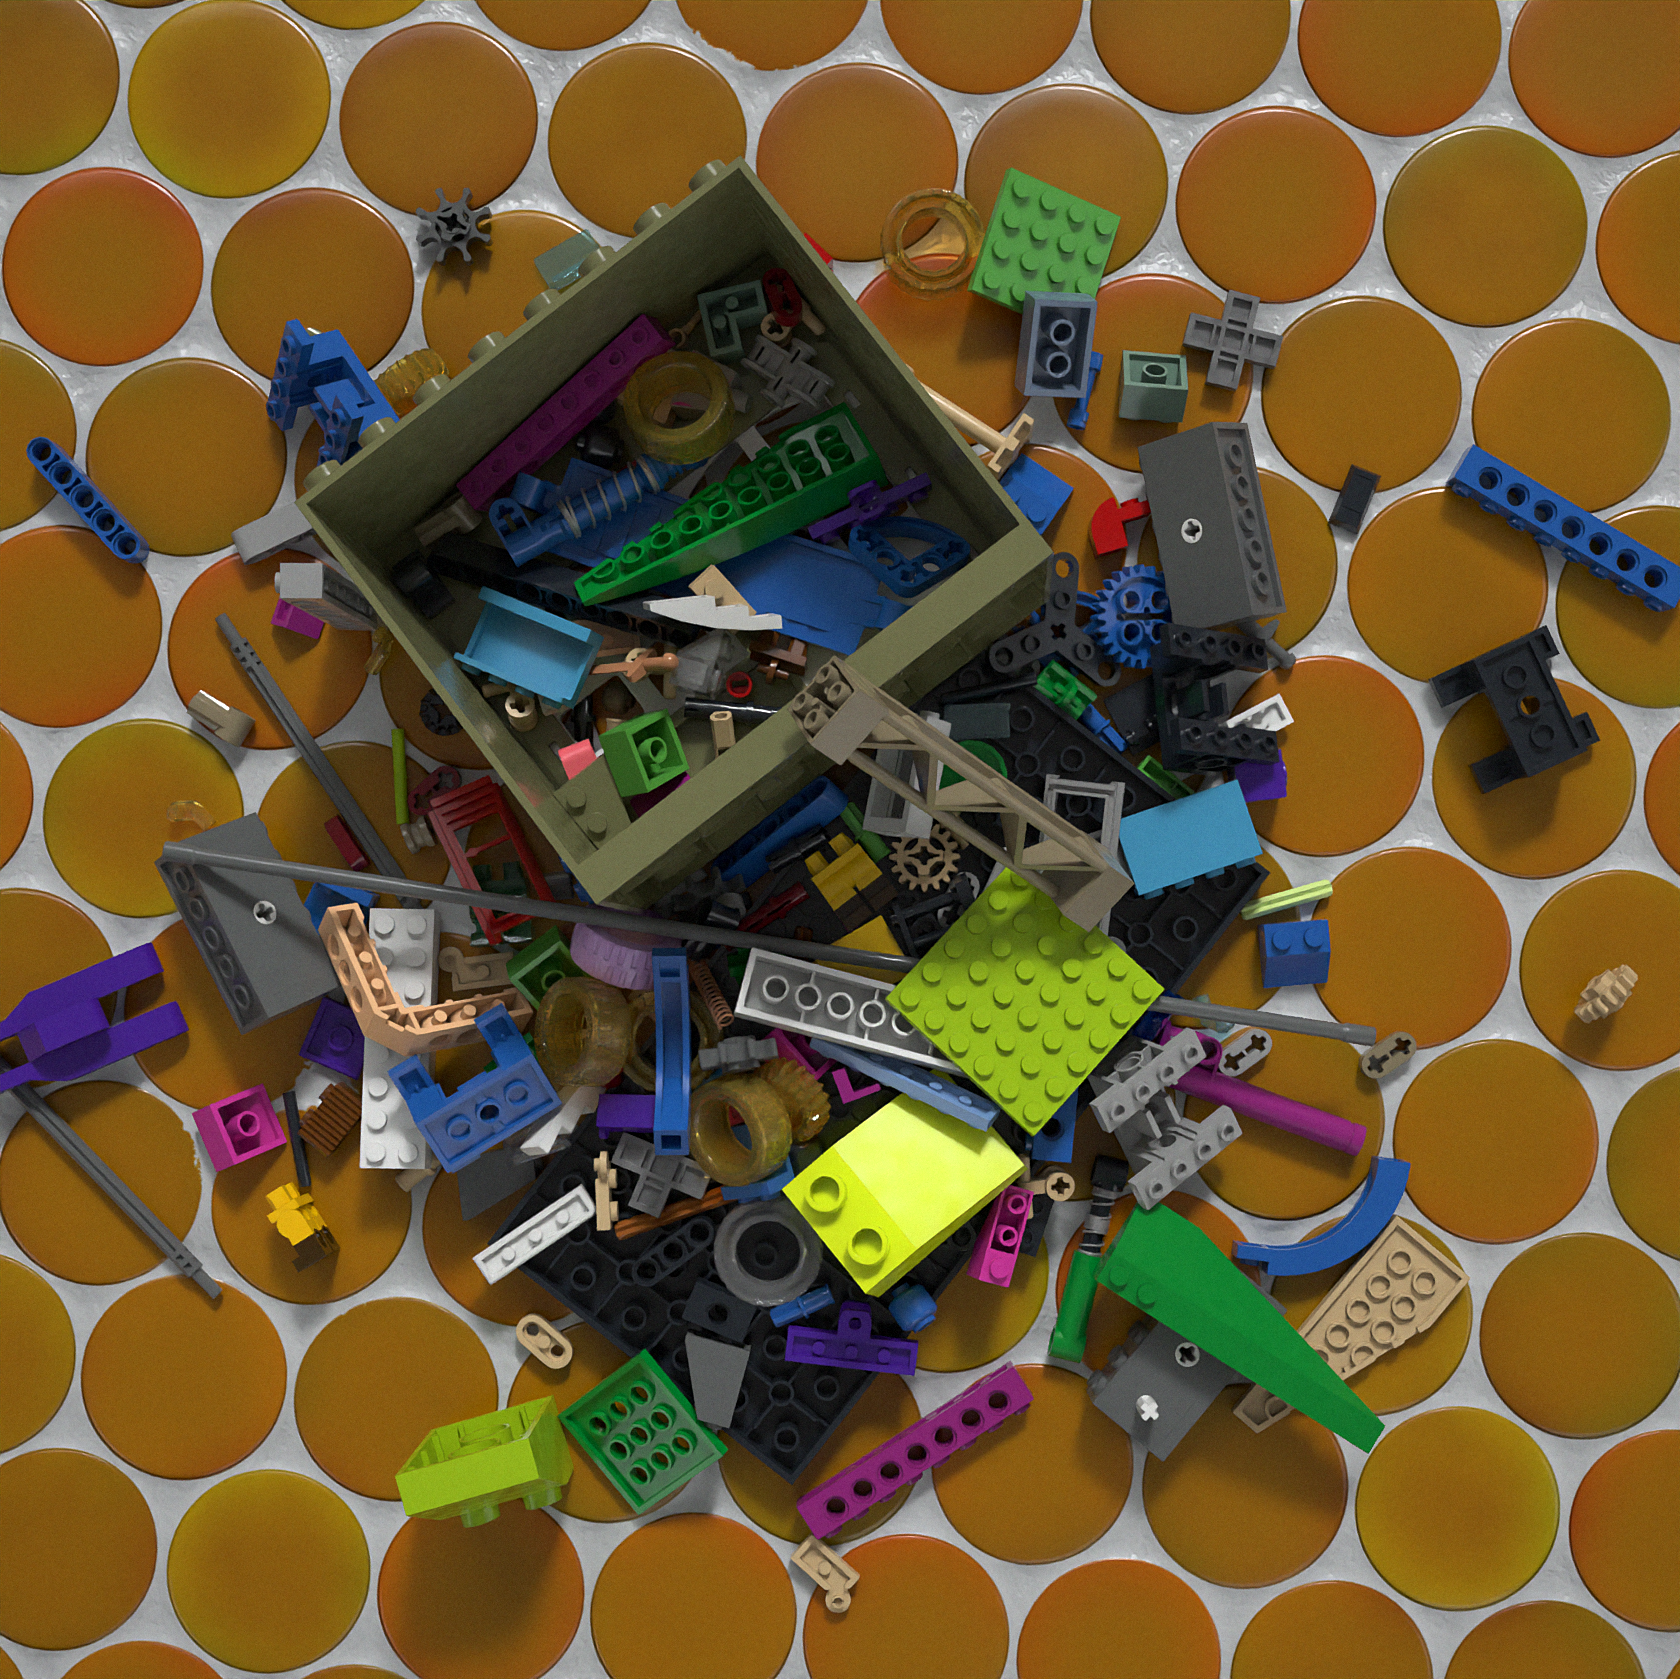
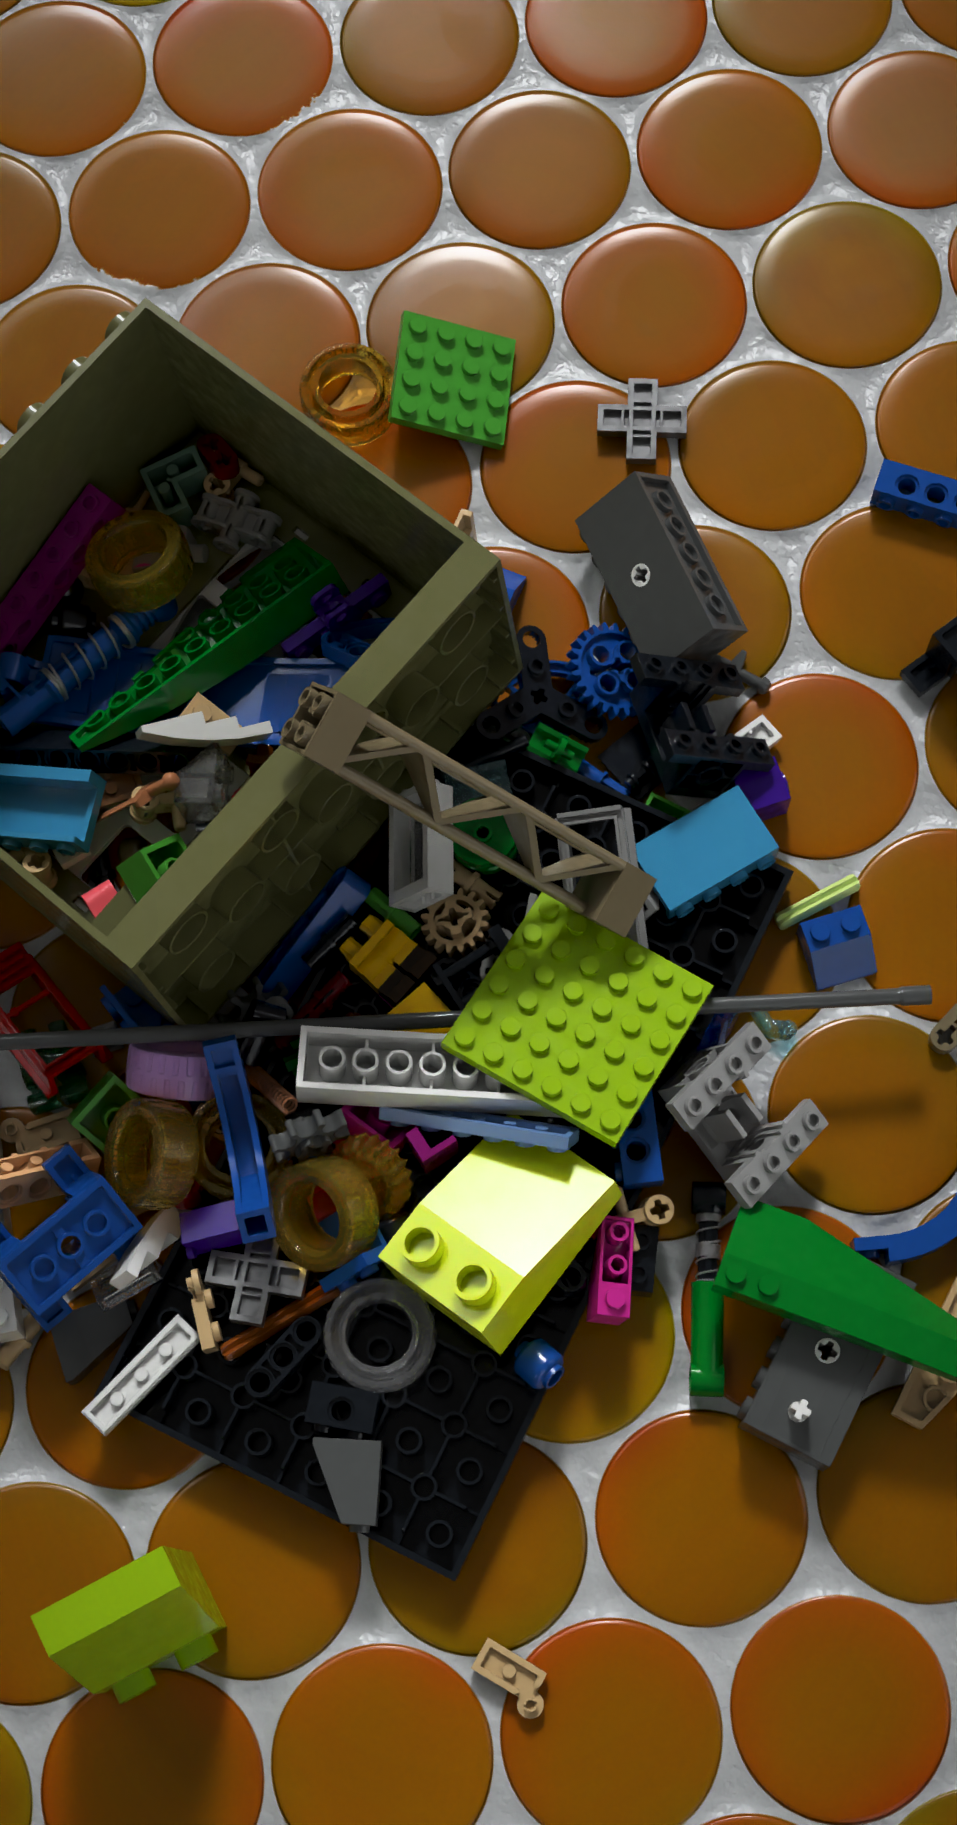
camera: 10 degrees left, 15 degrees down
tan plate [516,1313,574,1369] -> none
green piece [557,1349,728,1515] -> none
blue axle [770,1284,835,1327] -> none
dark purple plate [785,1300,918,1376] -> none
magenta brick [796,1360,1034,1540] -> none
sand blue brick [1014,291,1098,398] -> none
blue bar [1067,351,1104,430] -> none
red brick [1088,497,1151,559] -> none
sand green slope [1118,350,1188,423] -> none
magenta piece [1155,1018,1366,1157] -> none
light grey beam [1218,1028,1272,1076] -> none
black tile [1328,464,1381,534] -> none

